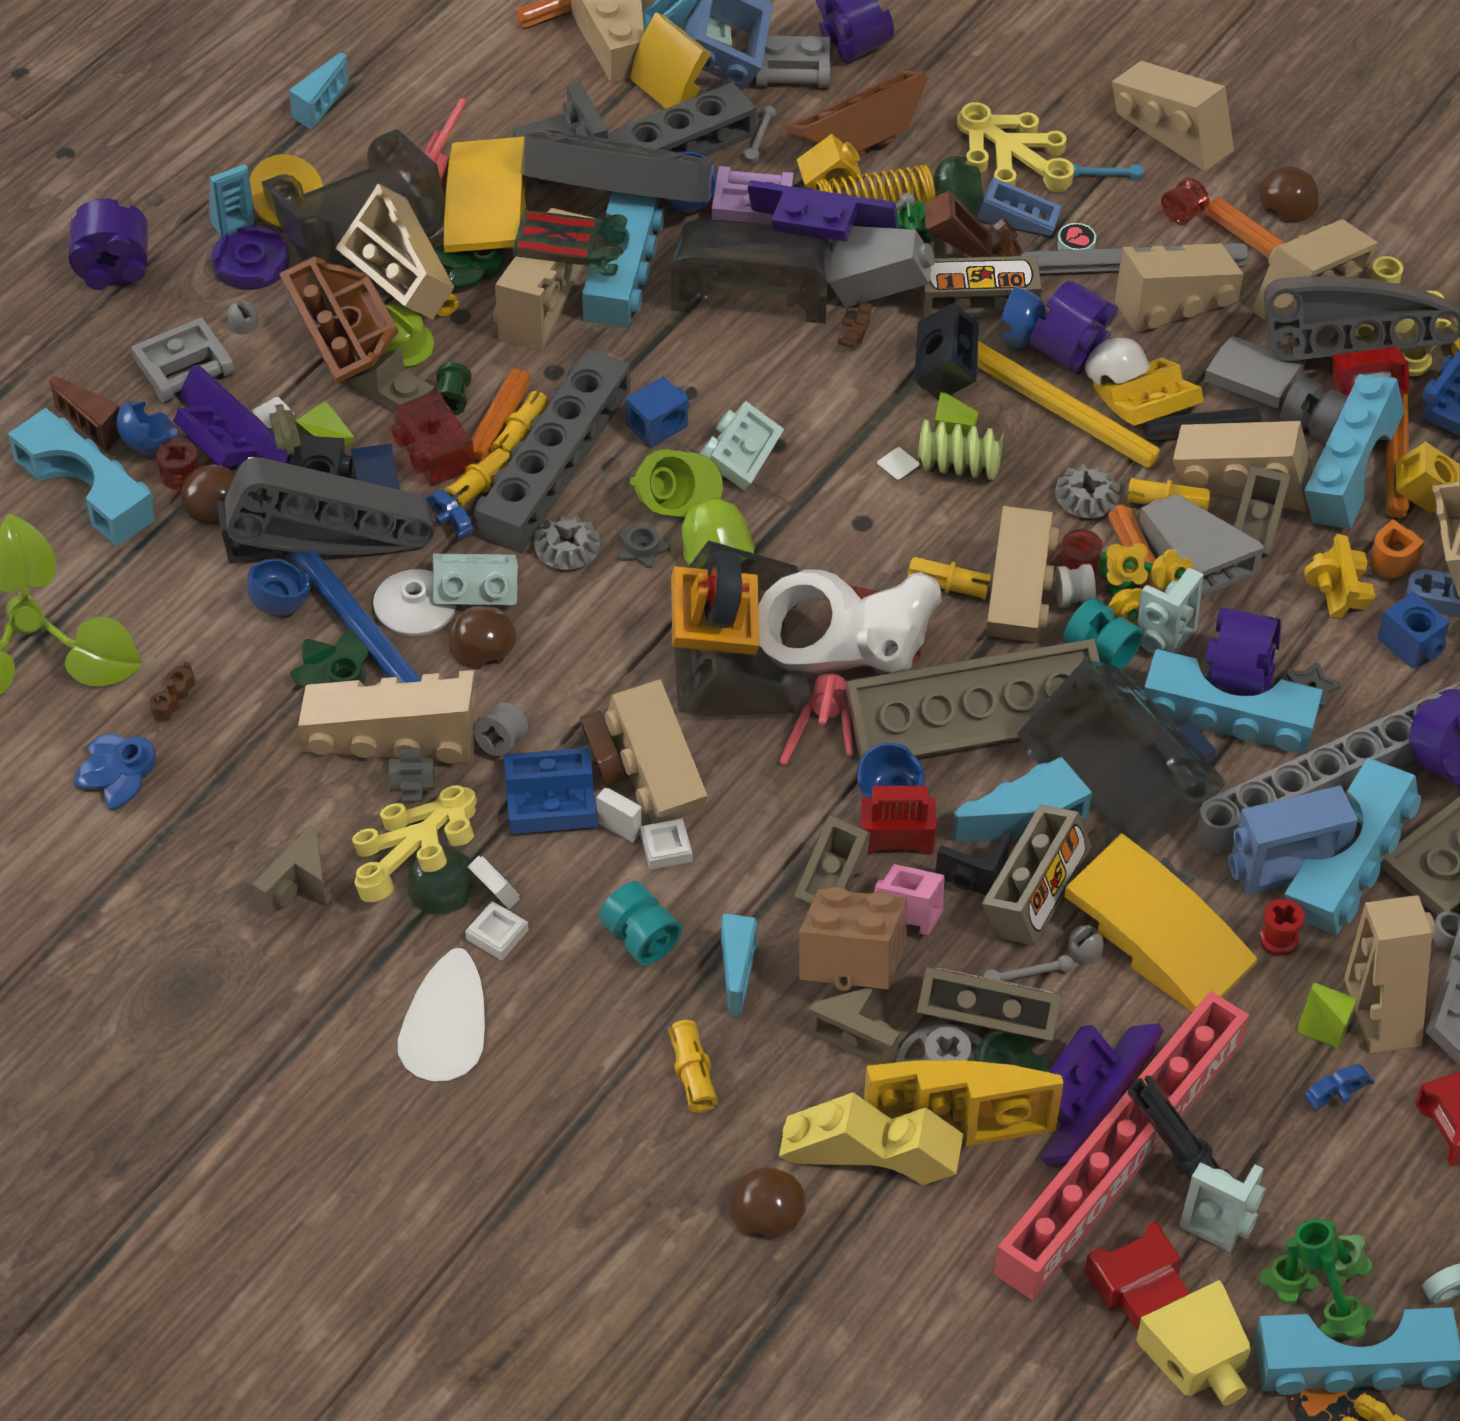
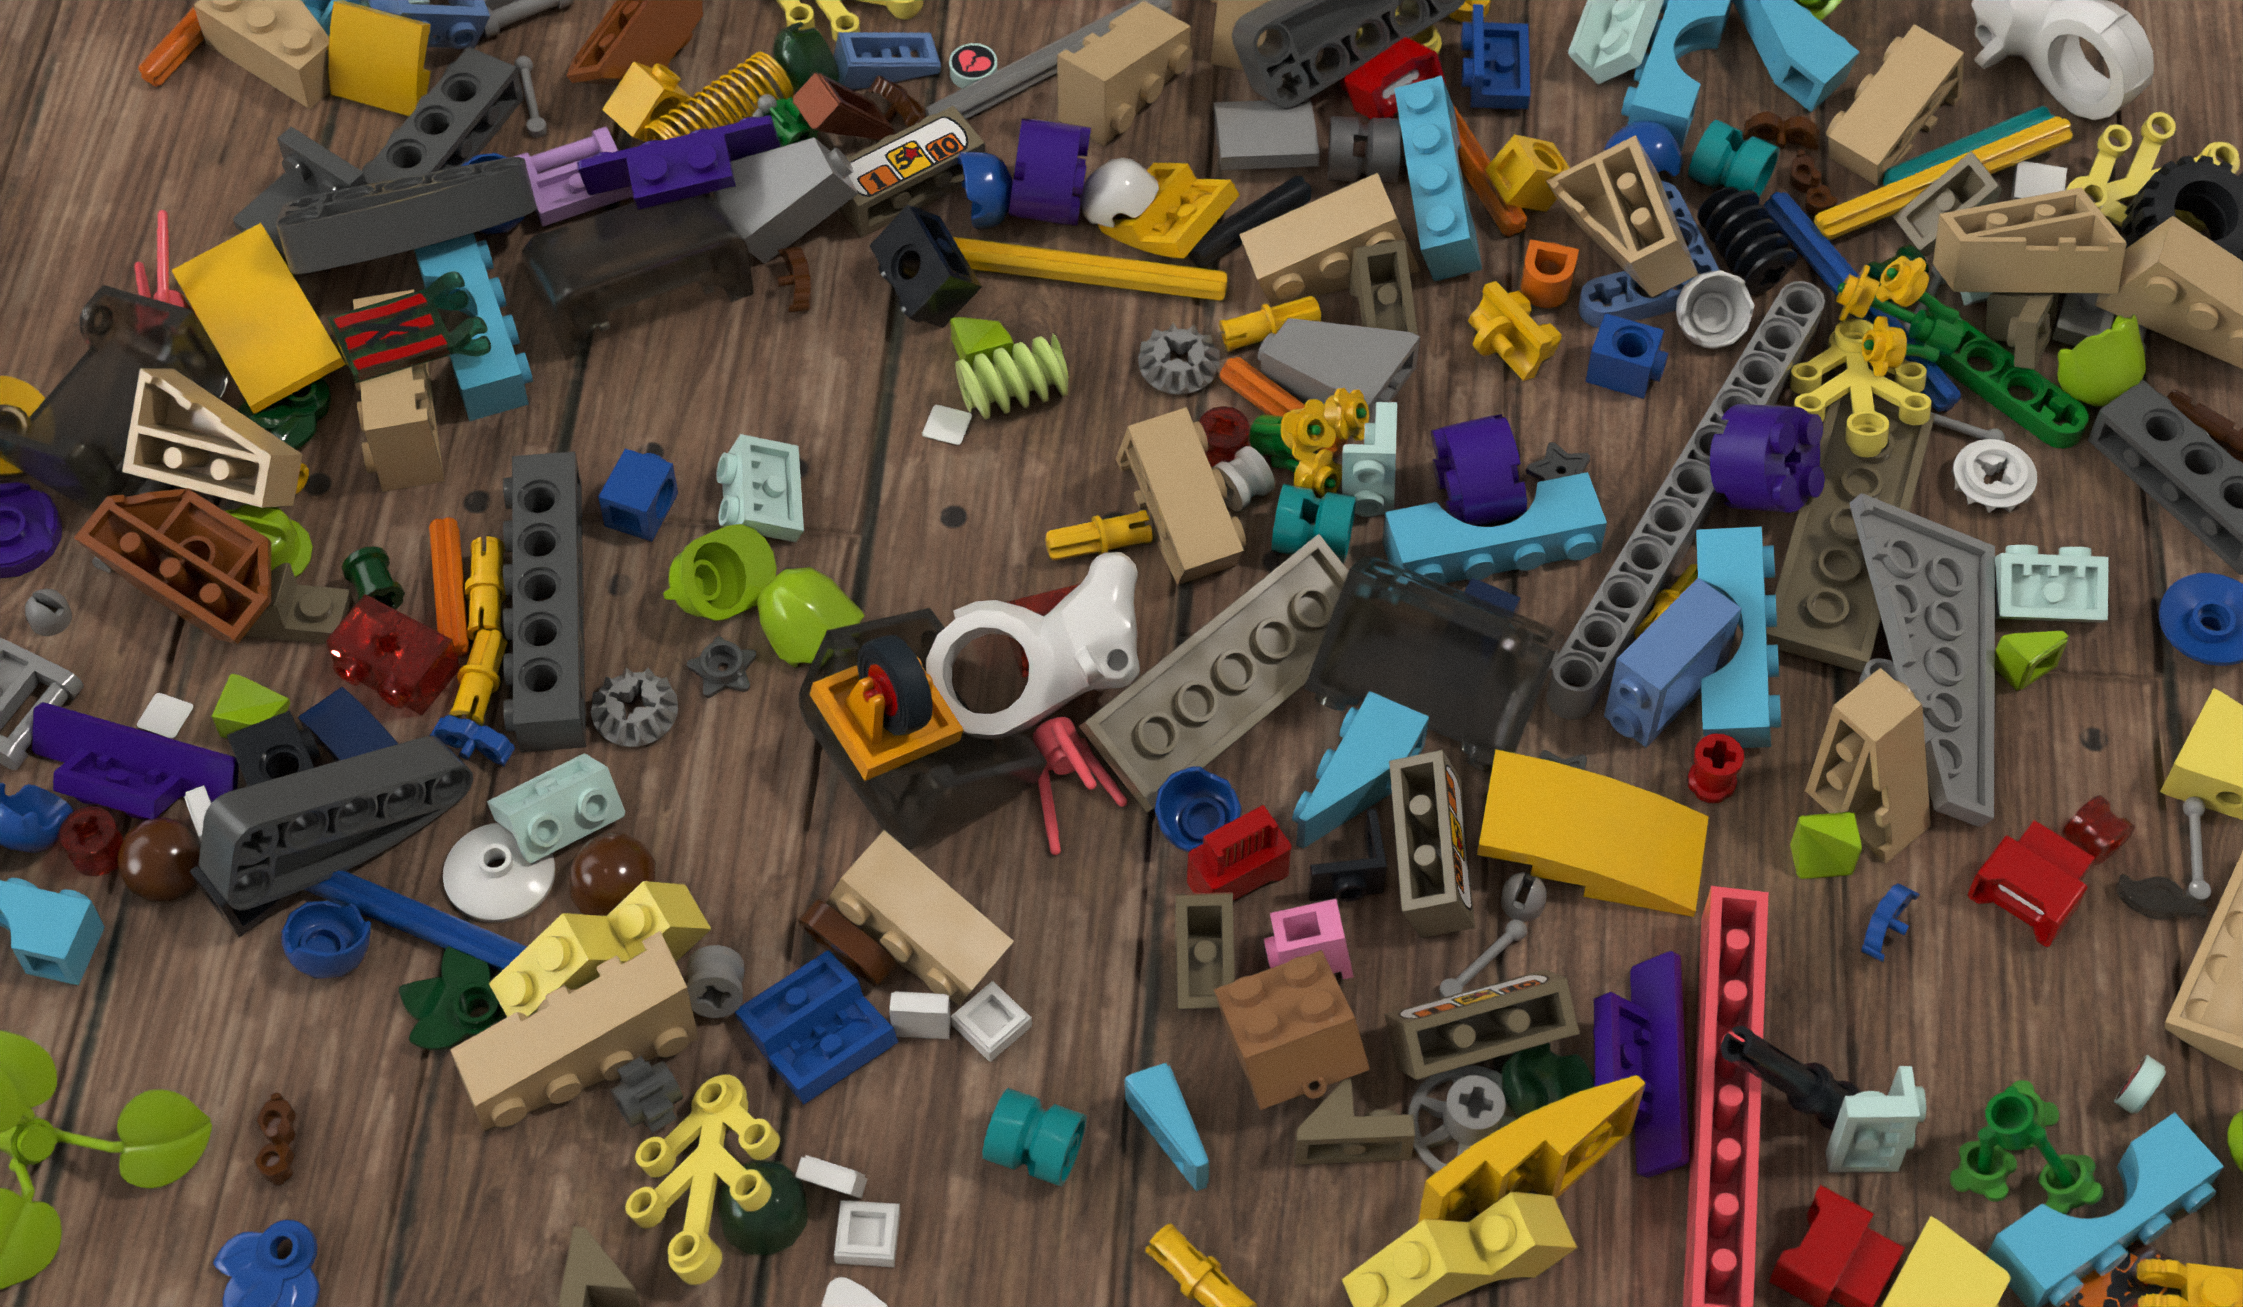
camera: 30 degrees left, 5 degrees up
olive axle [269,404,301,455] -> none
none -> light yellow arch [489,881,711,1018]

